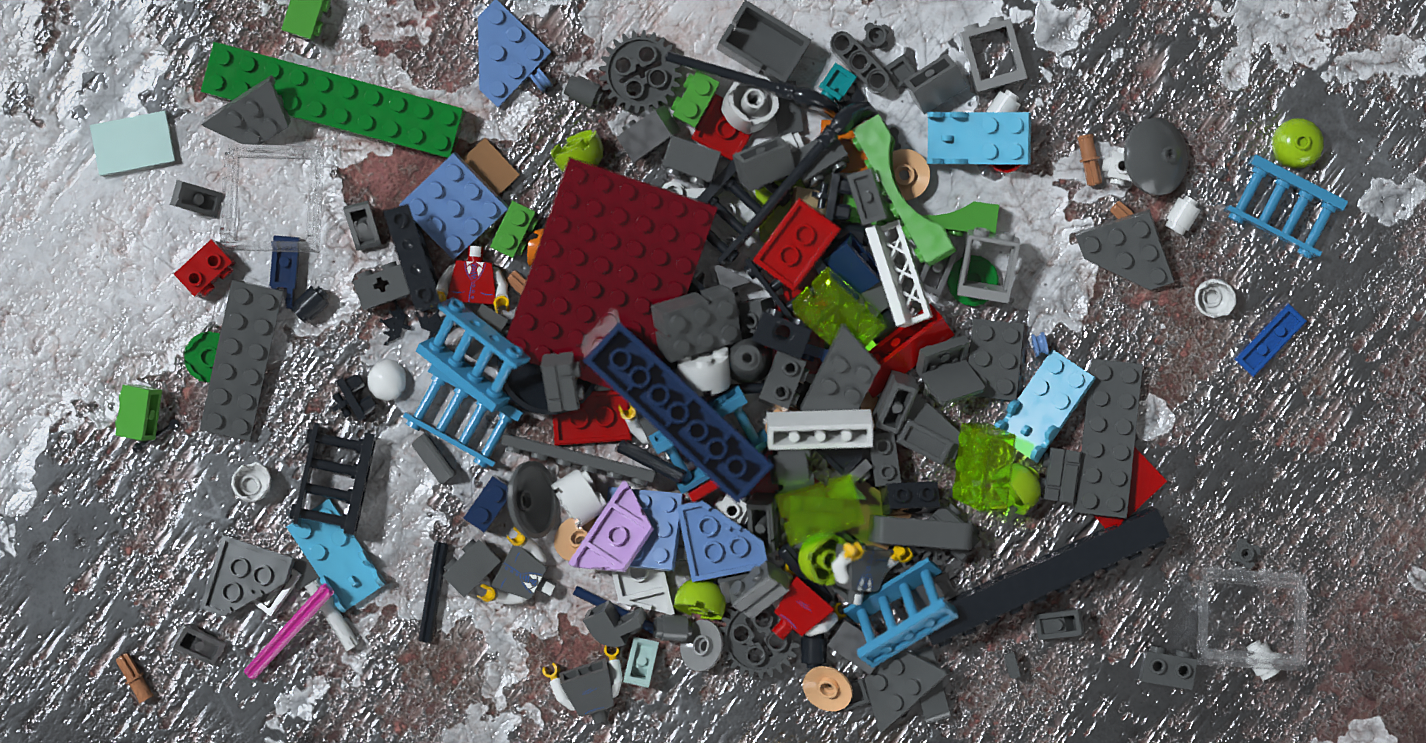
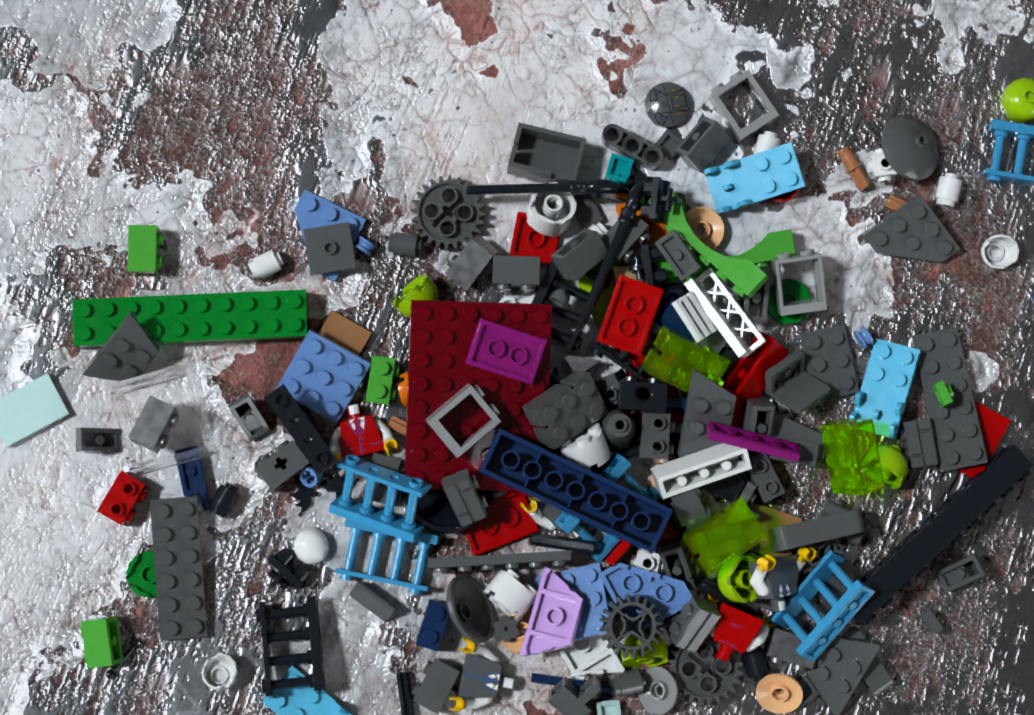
camera: 20 degrees left, 5 degrees down
bright green brick [671,70,720,130] -> none
dark grey plate [863,23,890,50] -> none
black brick [880,481,940,515] -> none
none -> flat silver brick [128,395,179,454]
none -> white brick [248,249,284,280]
none -> medium blue bush [300,465,324,488]
none -> dark grey plate [303,222,357,276]
none -> light grey window [425,383,501,458]
none -> magenta tile [465,318,547,385]
none -> dark grey plant [493,615,519,643]
none -> dark grey hinge [549,288,570,309]
none -> dark grey gear [599,594,664,659]
none -> black hips [640,177,679,223]
none -> dark grey dish [645,82,691,127]
none -> white tile [671,291,717,343]
none -> magenta tile [706,421,801,462]
none -> bright green plate [932,380,954,408]

